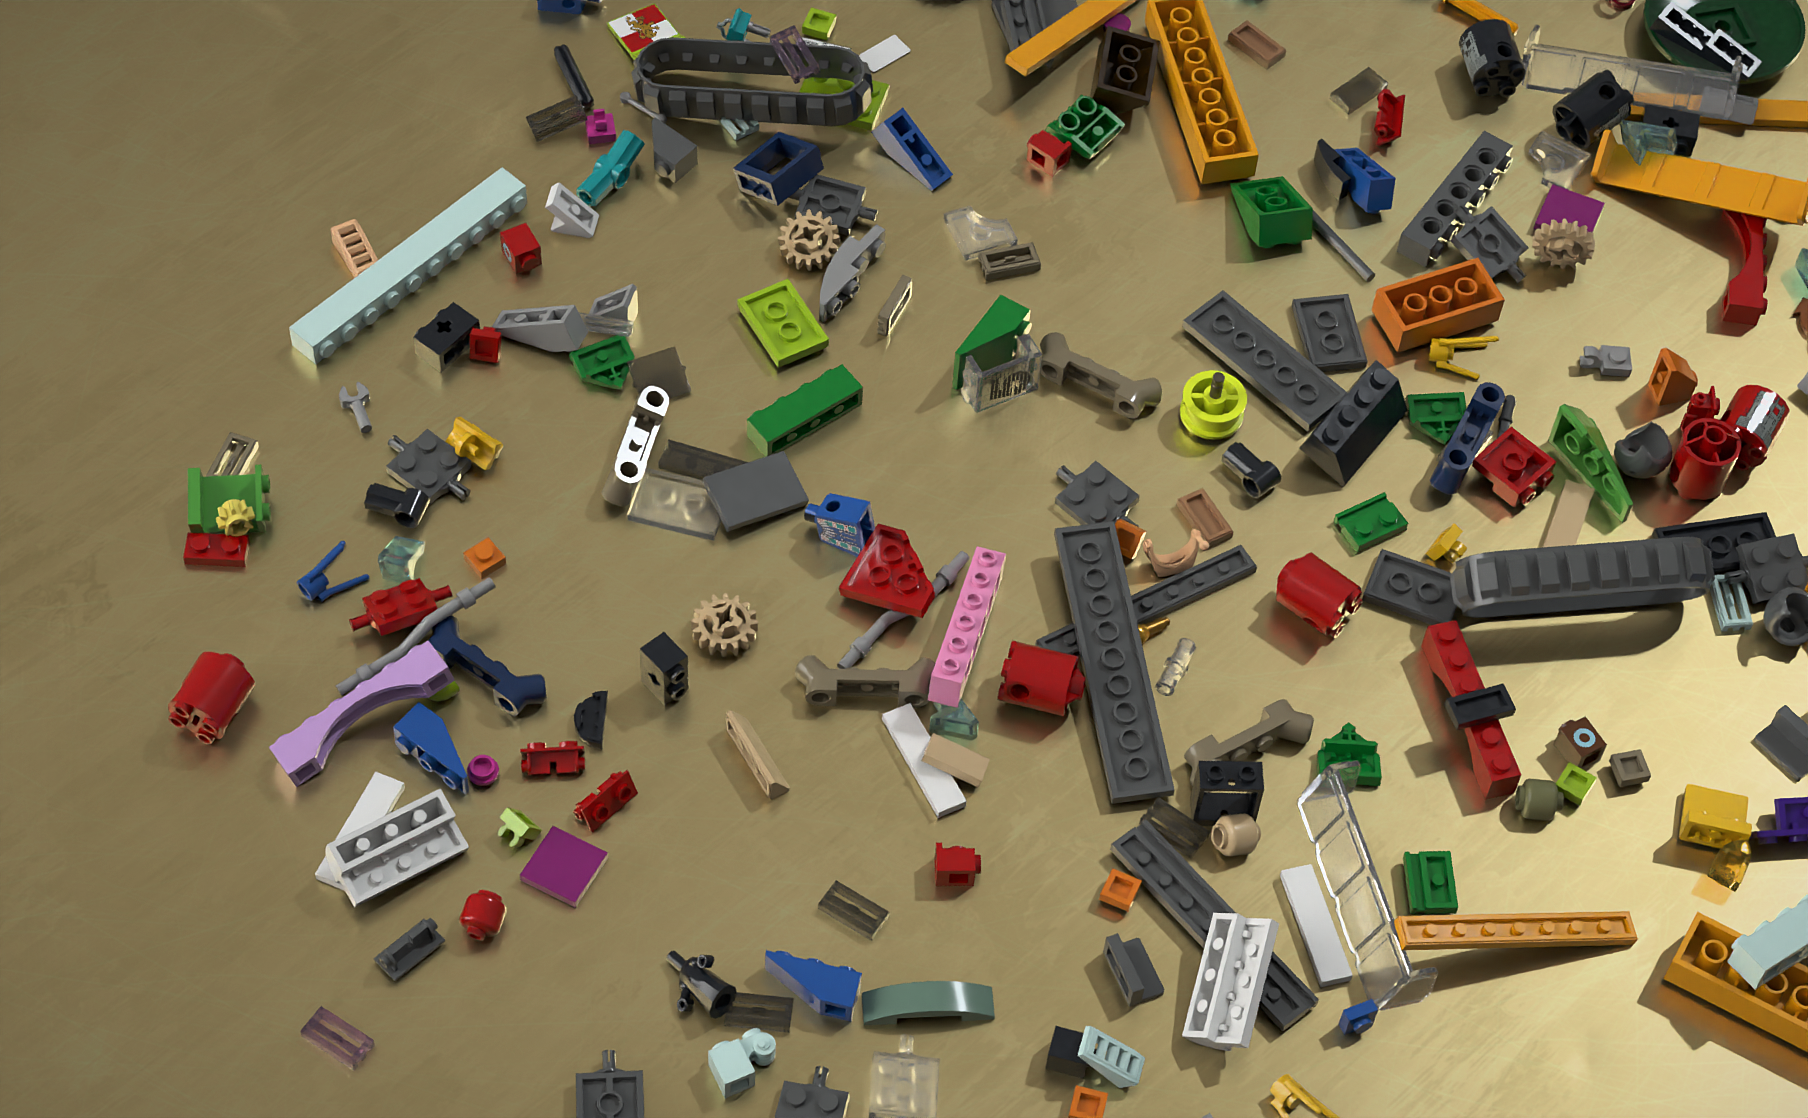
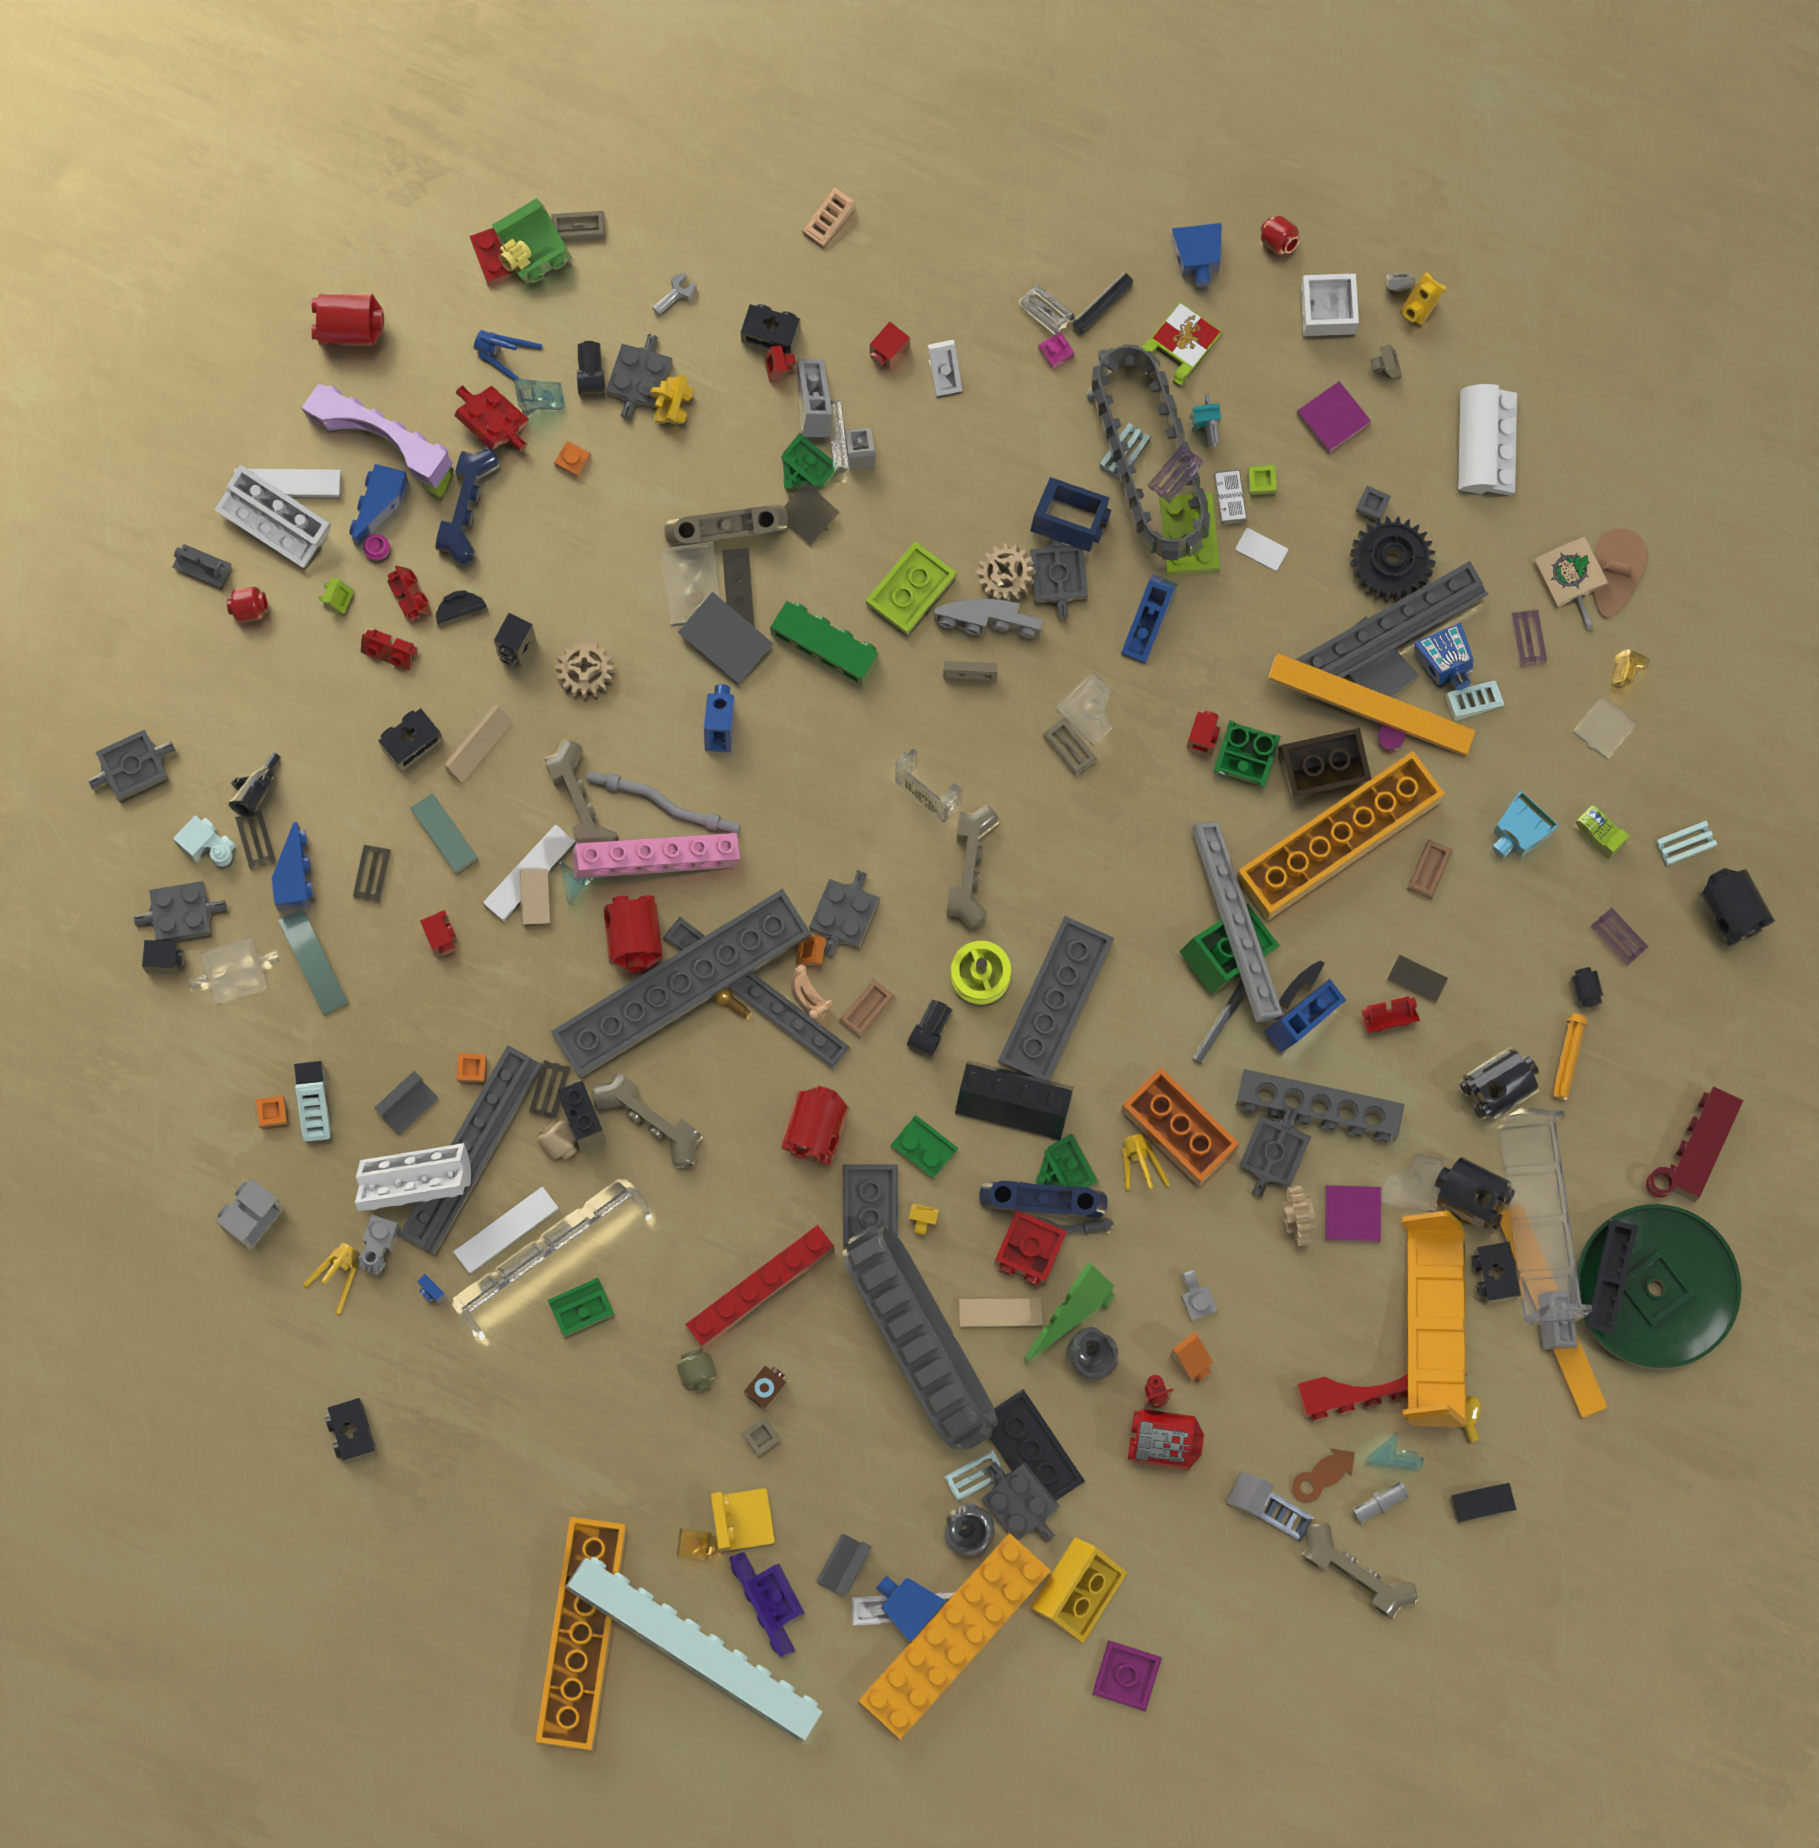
camera: 70 degrees right, 20 degrees up
light aqua brick [289,167,527,365] -> none
tile [300,1006,375,1071] -> none
light grey bar [336,577,496,696] -> none
magenta tile [520,826,608,908] -> none
teal piece [576,130,645,208] -> none
dark grey slope [652,117,698,183] -> none
red plate [839,523,935,618] -> none
green slope [952,294,1032,390] -> none
clear pin [1155,638,1197,696] -> none
dark grey tile [1292,294,1368,372] -> none
green slope [1317,722,1382,786] -> none
light orange tile [1394,911,1638,950] -> none
black tile [1444,683,1516,731] -> none
lime plate [1556,762,1597,806] -> none
clear light blue slope [1620,120,1677,166] -> none
red cylinder [1669,418,1741,500] -> none
none -> light grey brick [358,1214,401,1275]
none -> black brick [378,708,443,772]
none -> sand green tile [411,793,478,874]
none -> light grey tile [1192,822,1283,1022]

